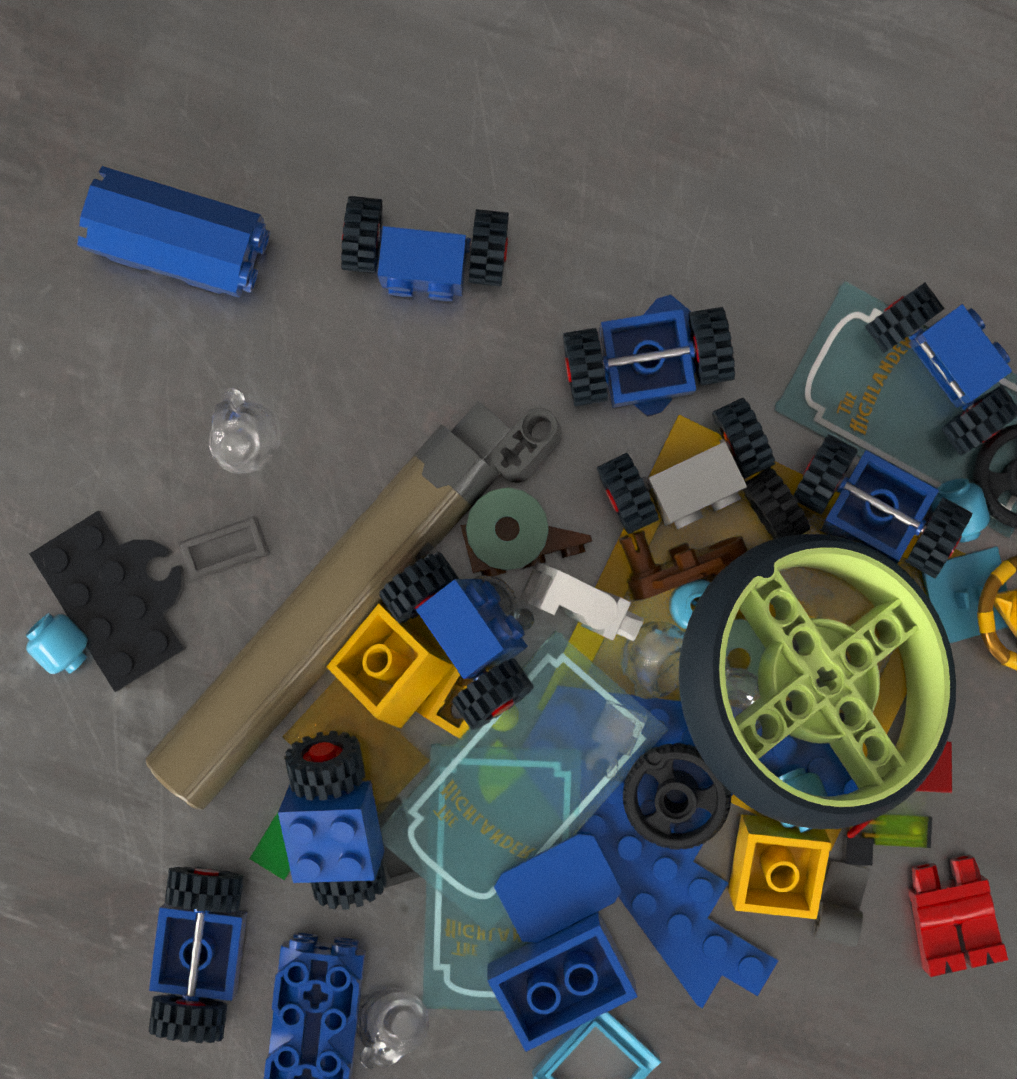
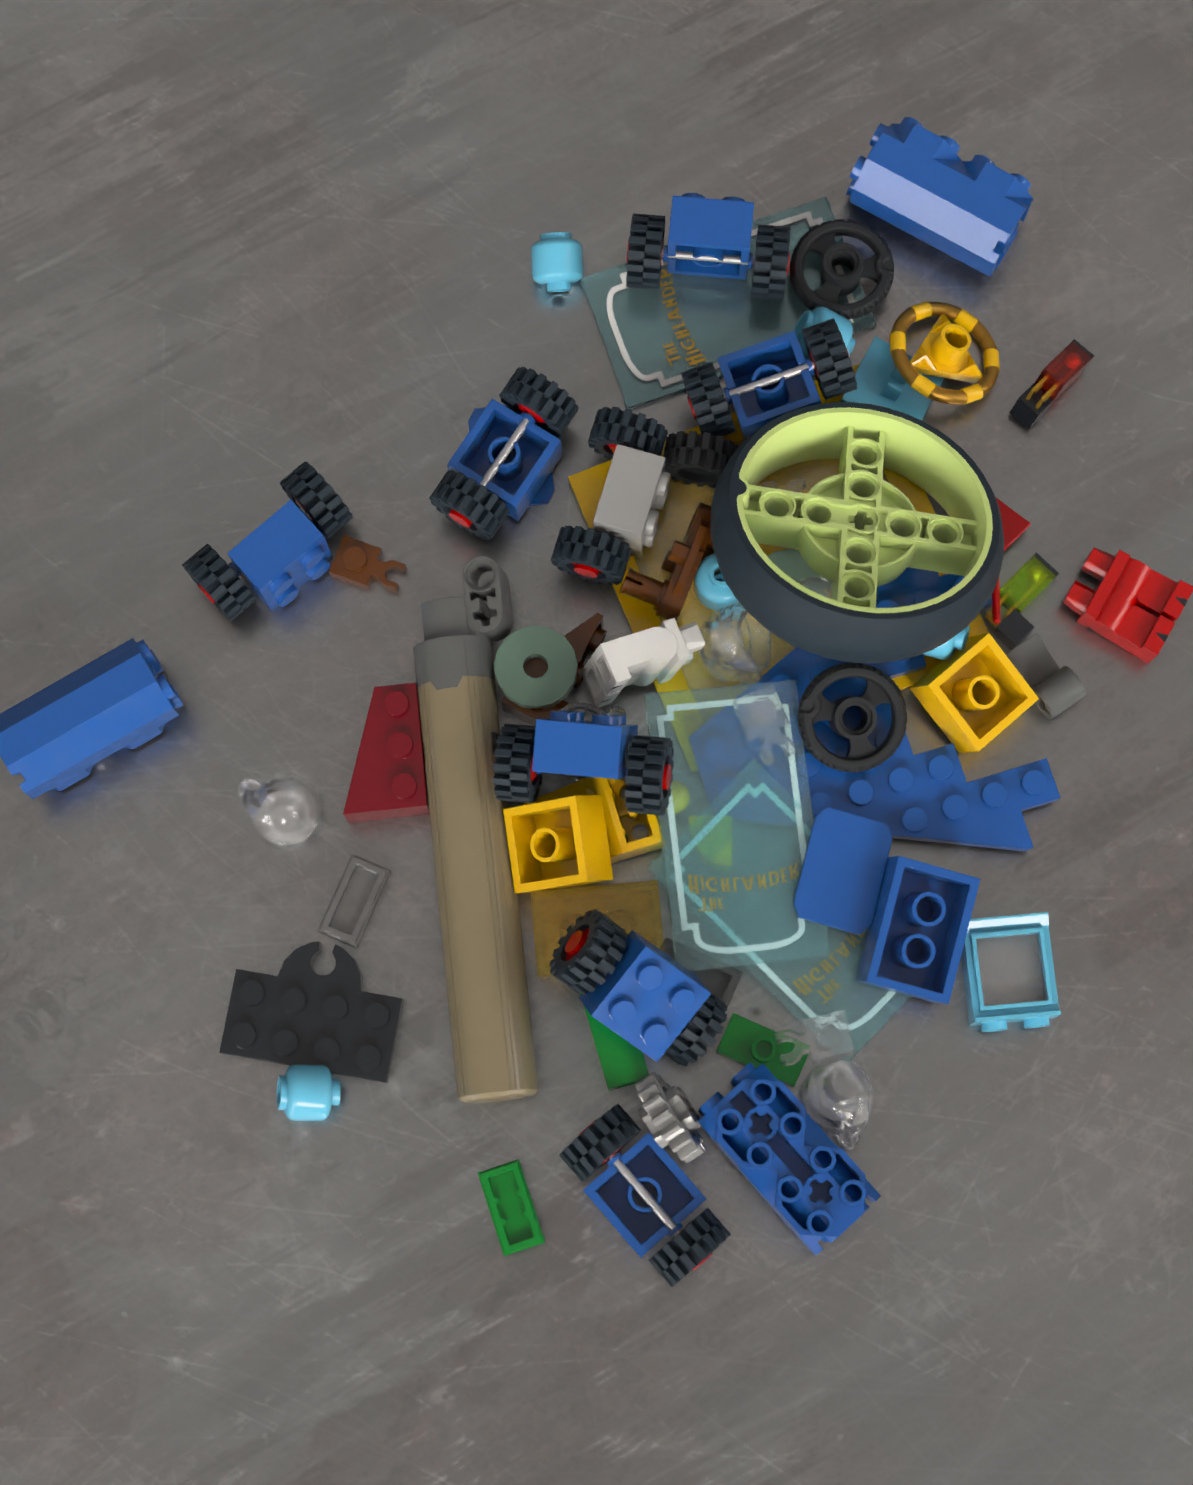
camera: 40 degrees left, 10 degrees down
none -> reddish brown plate [329,535,407,593]
none -> dark red wedge [343,682,429,823]
none -> green plate [478,1159,546,1256]
none -> medium azure head [531,232,584,292]
none -> light grey gear [635,1072,706,1163]
none -> green plate [716,1013,811,1088]
none -> clear plate [775,1010,855,1066]

